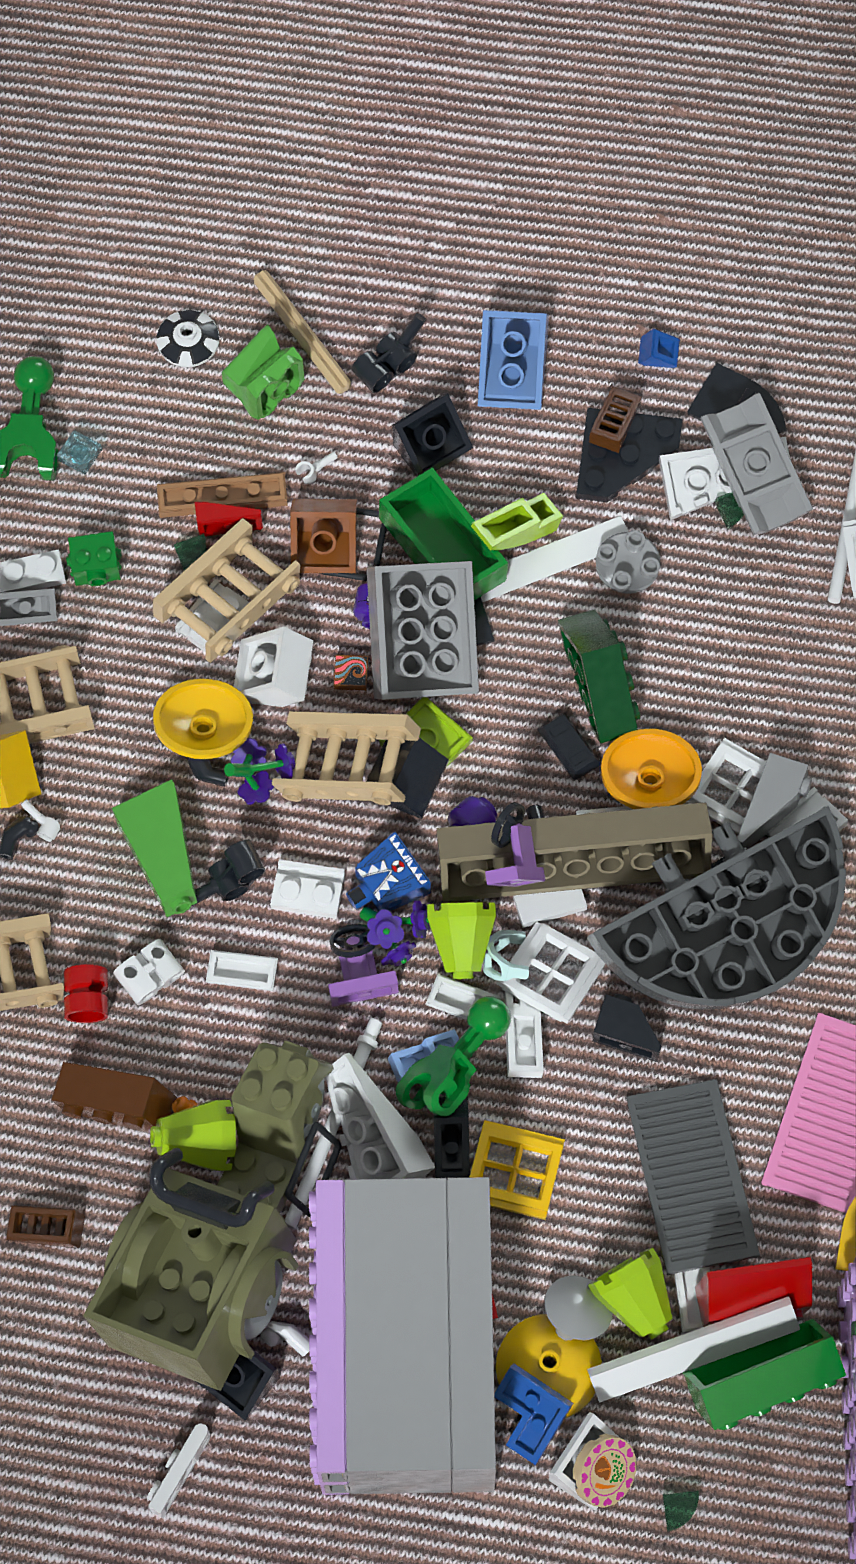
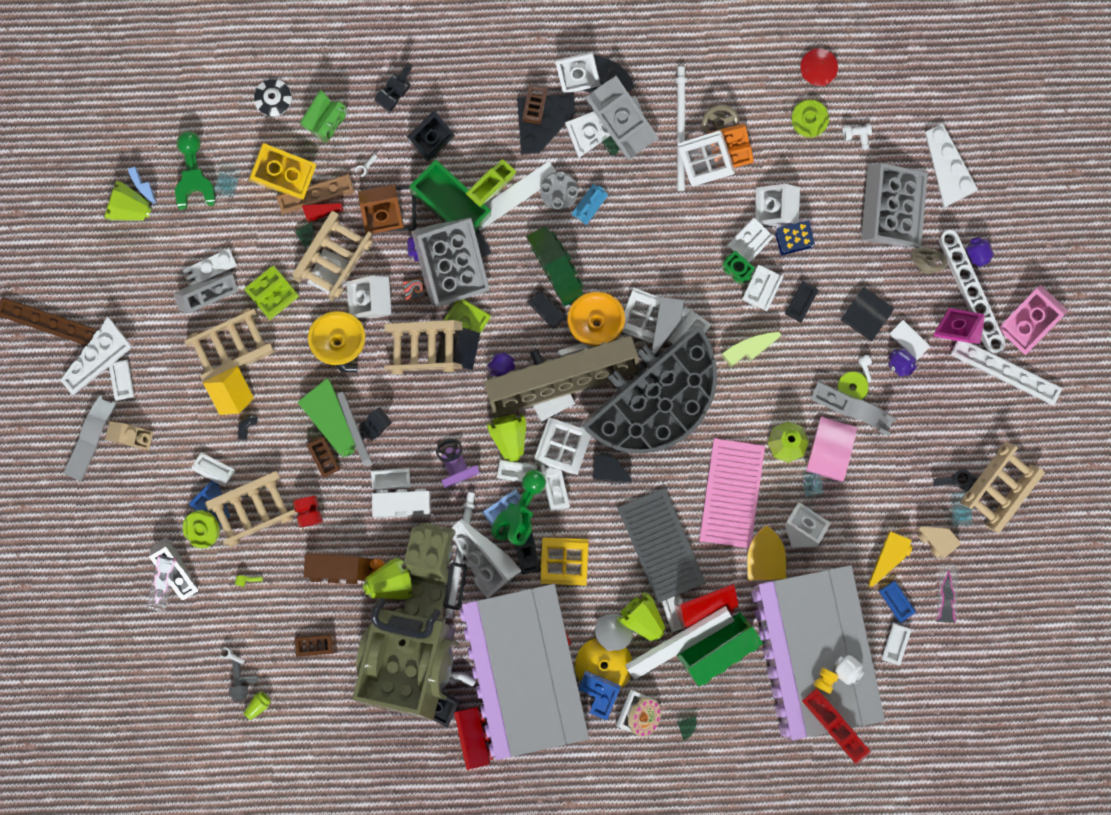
camera: 15 degrees left, 15 degrees up
white hand [21,799,60,842] -> none
green head [66,531,122,586] -> none
white piece [113,939,185,1005] -> none
white hinge [147,1423,210,1519] -> none
dark purple plant [224,738,295,805] -> none
tan axle [254,270,351,394] -> none
white plate [270,859,345,919] -> none
torso [346,832,431,911] -> none
dark purple plant [360,900,430,966] -> none
medium blue slope [478,310,549,410] -> none
light aqua helmet [483,930,529,981] -> none
medium lavender piece [485,802,545,887] -> none
blue slope [638,329,680,368] -> none
none -> lime slope [244,265,299,320]
none -> yellow slope [248,143,317,200]
none -> reddish brown slope [306,434,340,478]
none -> light grey tile [336,392,373,466]
none -> white wedge [372,489,431,518]
none -> red slope [454,707,493,770]
none -> white slope [555,52,600,94]
none -> dark azure hinge [571,184,609,225]

